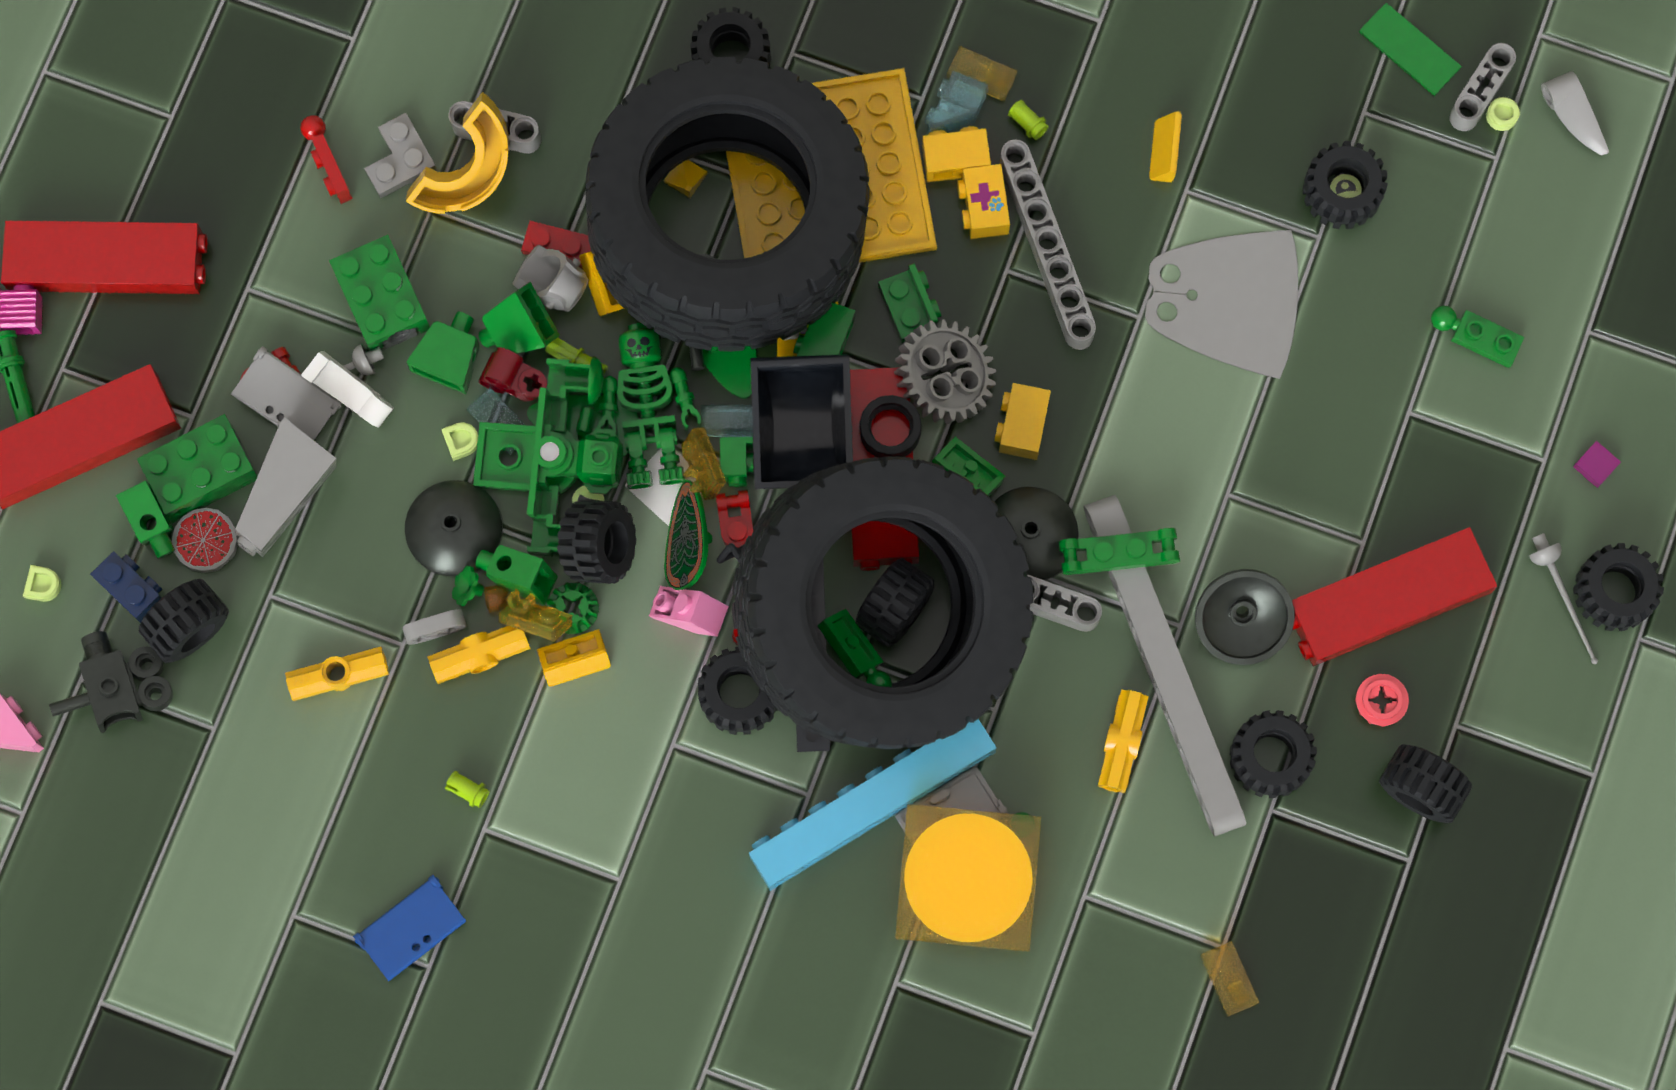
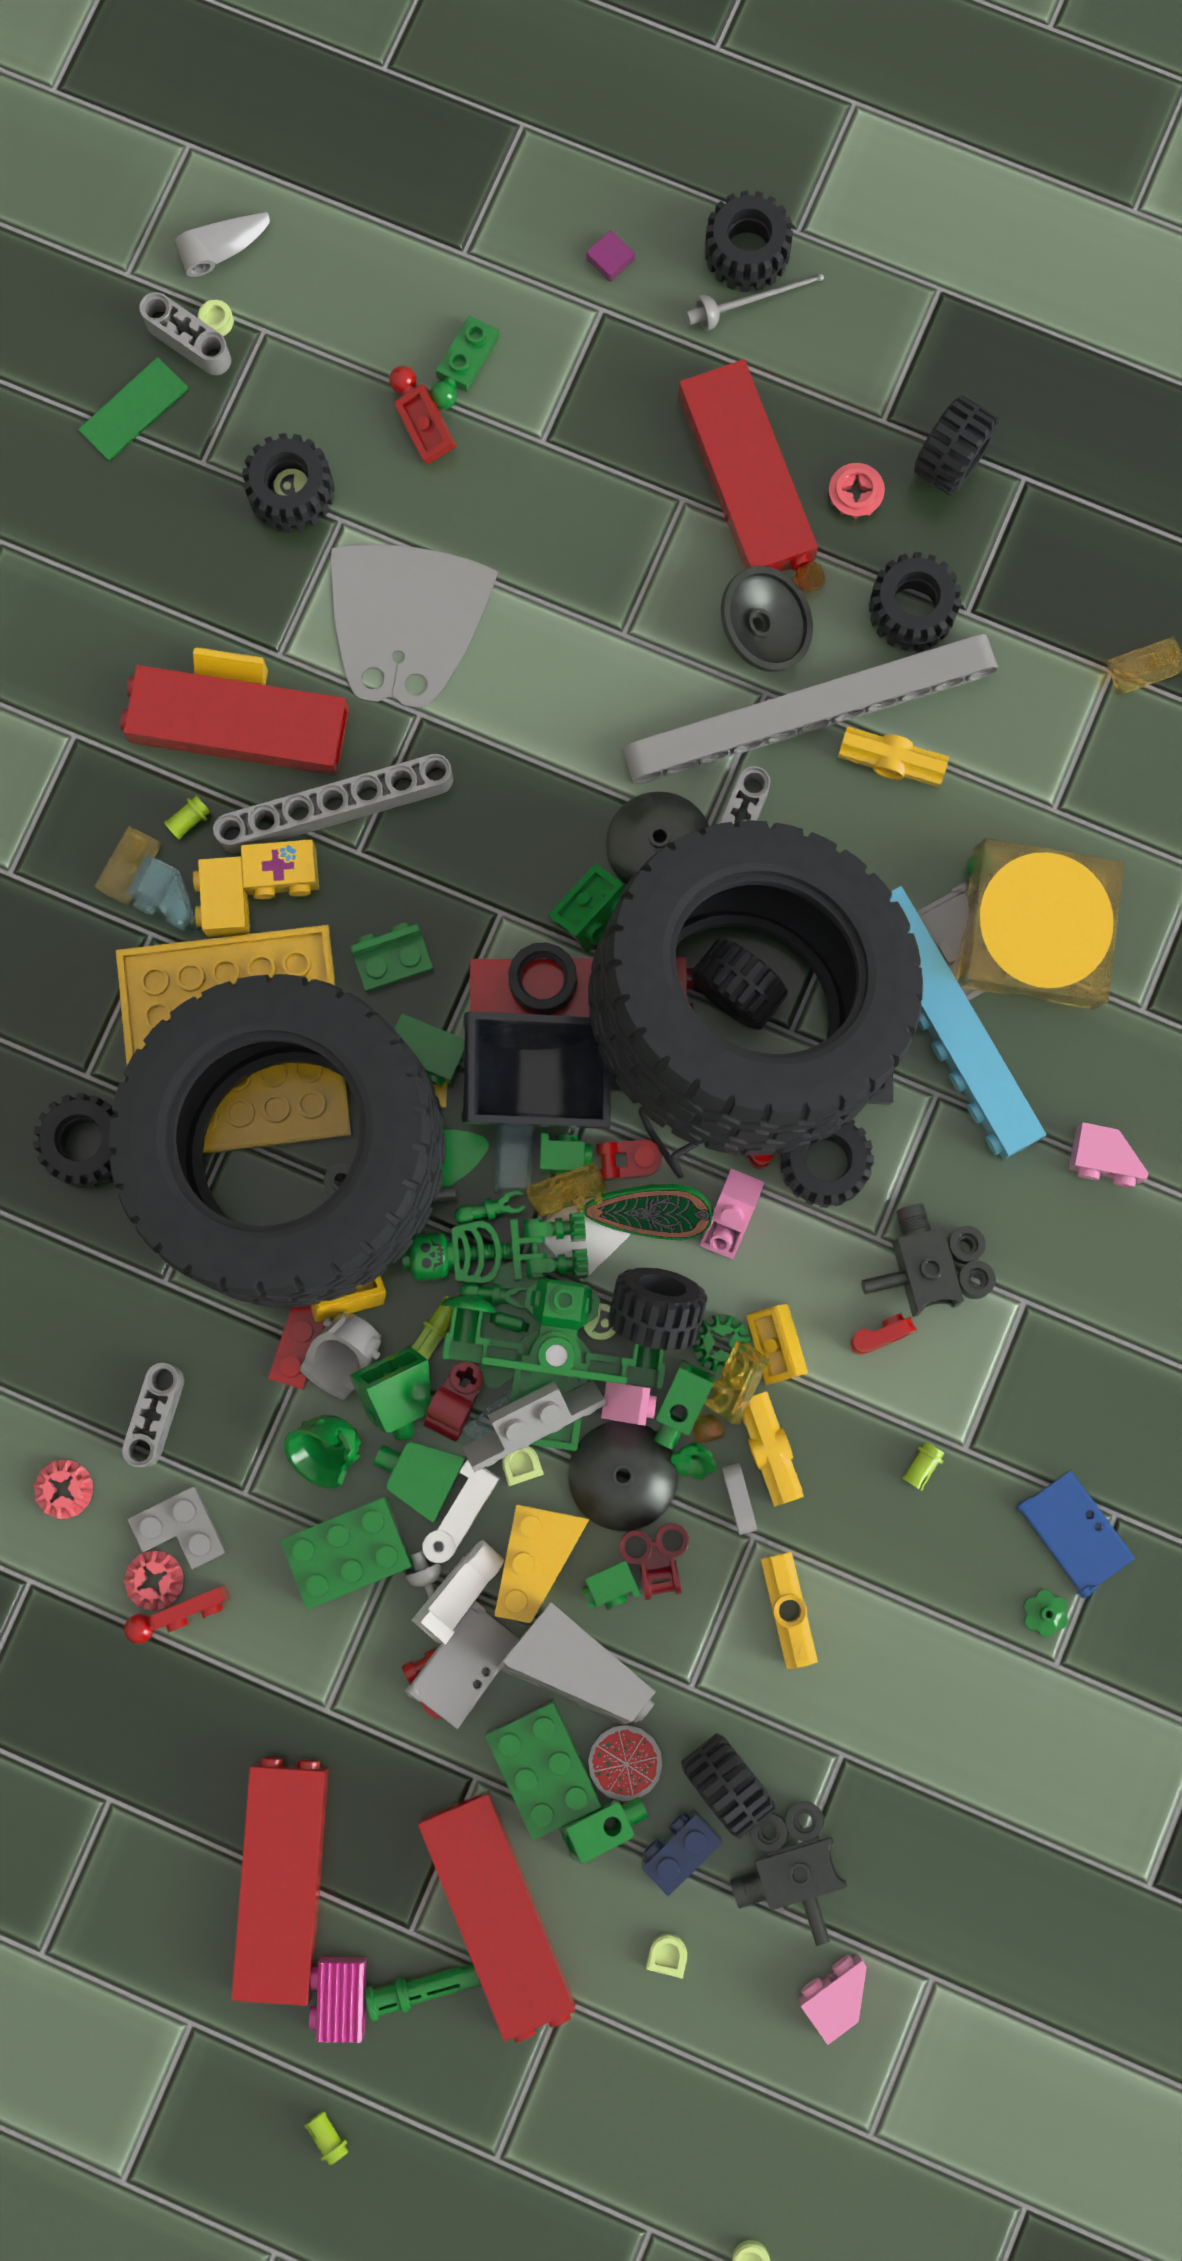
camera: 85 degrees left, 5 degrees up
yellow brick [406,92,509,214] -> none
yellow slope [664,160,708,198] -> none
green plate [818,608,892,687] -> none
light grey gear [894,319,996,424] -> none
yellow brick [994,383,1051,460] -> none
green plate [1059,528,1180,575] -> none
none -> coral gear [33,1460,93,1519]
none -> red brick [120,665,349,776]
none -> coral gear [123,1551,184,1611]
none -> green helmet [284,1415,361,1489]
none -> red plate [389,366,457,465]
none -> white leg [422,1459,501,1563]
none -> light grey bracket [462,1380,607,1472]
none -> yellow wedge [494,1504,589,1623]
none -> green brick [581,1560,641,1610]
none -> bright pink slope [601,1382,657,1425]
none -> dark red piece [619,1523,689,1600]
none -> clear orange hinge [794,561,825,592]
none -> red plate [850,1313,917,1355]
none -> pearl dark grey piece [861,1204,996,1317]
none -> green plant [1023,1590,1068,1638]
none -> bright pink slope [1068,1122,1148,1188]

